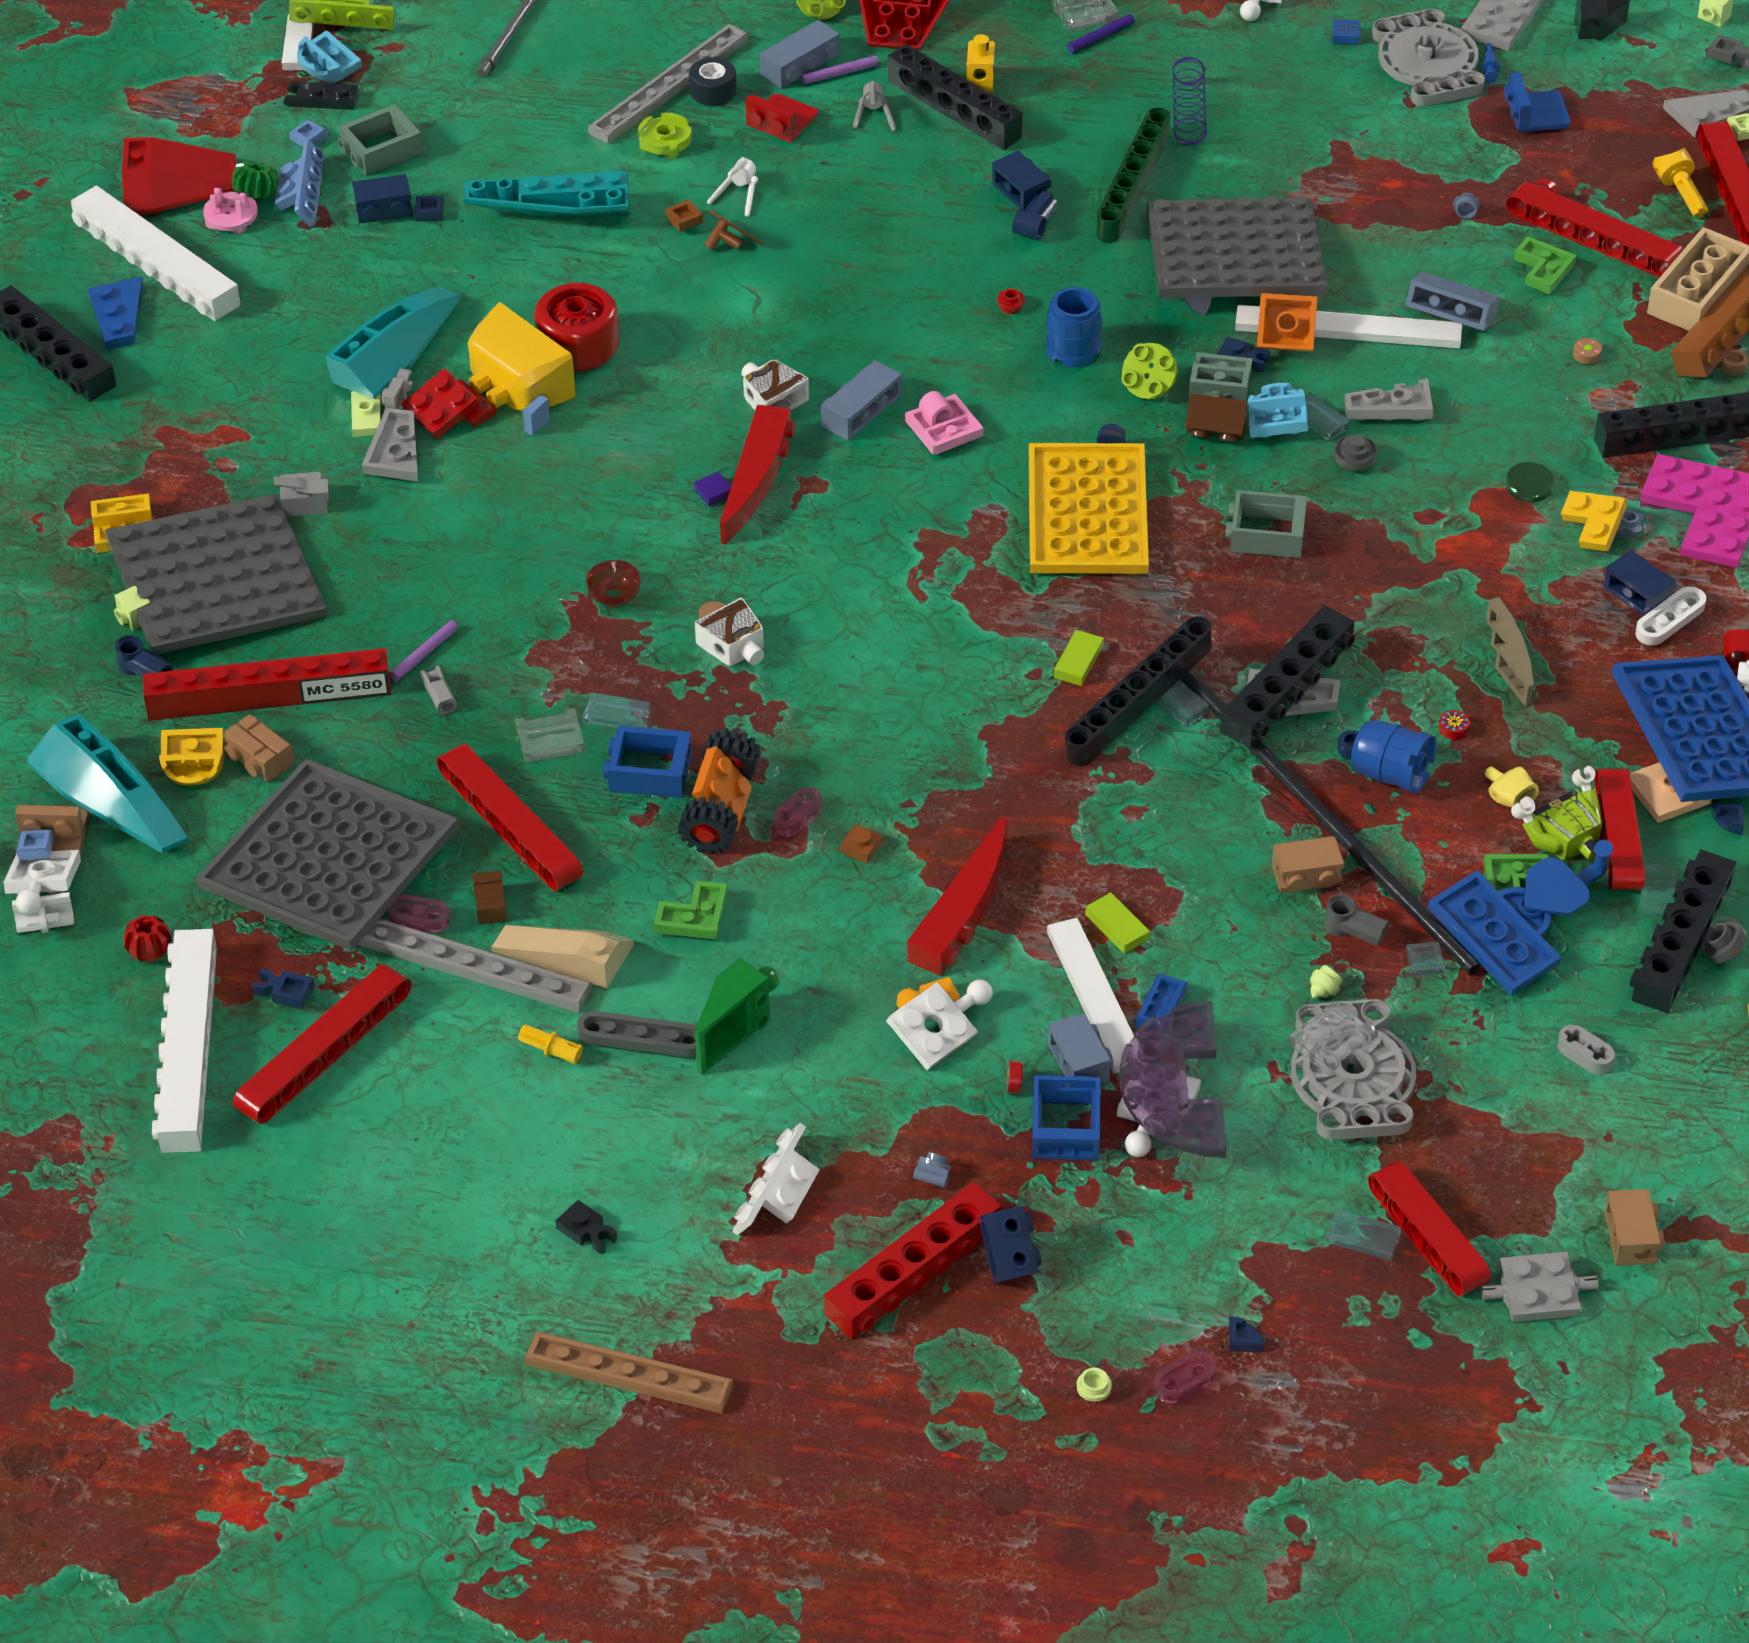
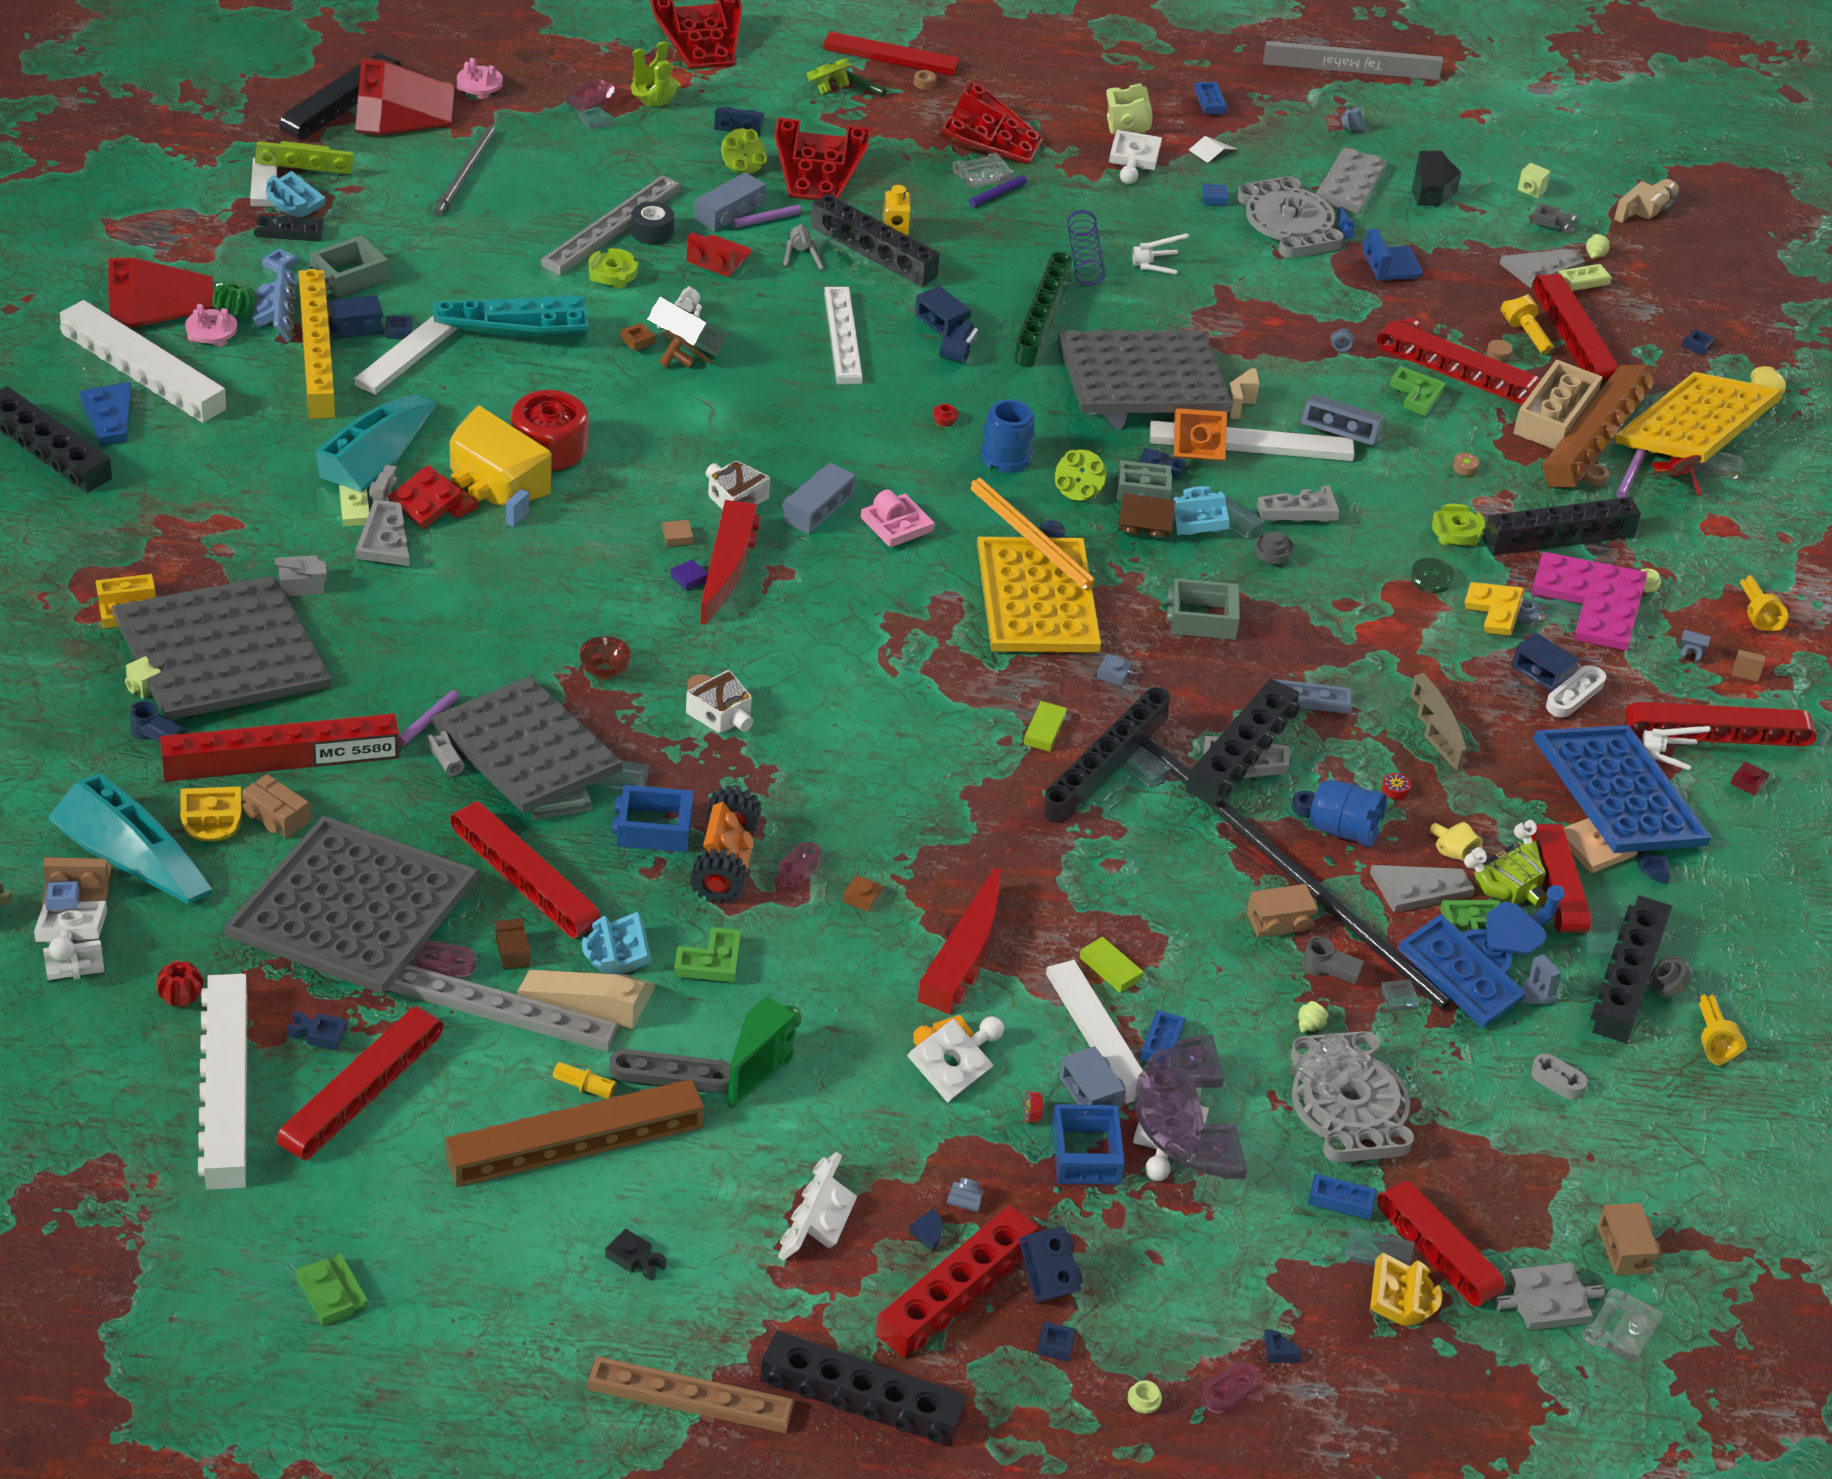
camera: 10 degrees left, 5 degrees down
none -> bright green plate [295,1253,368,1326]
none -> yellow brick [299,269,335,419]
none -> white tile [354,316,458,395]
none -> dark grey plate [432,677,623,814]
none -> dark orange brick [445,1079,704,1187]
none -> medium azure slope [582,912,652,974]
none -> window [648,297,729,357]
none -> medium nougat tile [662,520,693,547]
none -> black brick [760,1330,968,1447]
none -> white tile [824,287,863,384]
none -> dark blue tile [909,1209,942,1251]
none -> light orange axle [971,478,1095,590]
none -> dark blue tile [1036,1322,1076,1362]
none -> sand blue plate [1097,654,1133,686]
none -> white plant [1132,234,1189,275]
none -> tan slope [1228,368,1259,419]
none -> sand blue tile [1273,679,1352,714]
none -> blue plate [1308,1174,1377,1220]
none -> light grey wing [1370,865,1475,913]
none -> yellow slope [1370,1253,1442,1326]
none -> lime plate [1432,504,1485,546]
none -> medium nougat tile [1487,340,1513,362]
none -> sand blue tile [1521,954,1561,1005]
none -> clear plate [1582,1288,1664,1363]

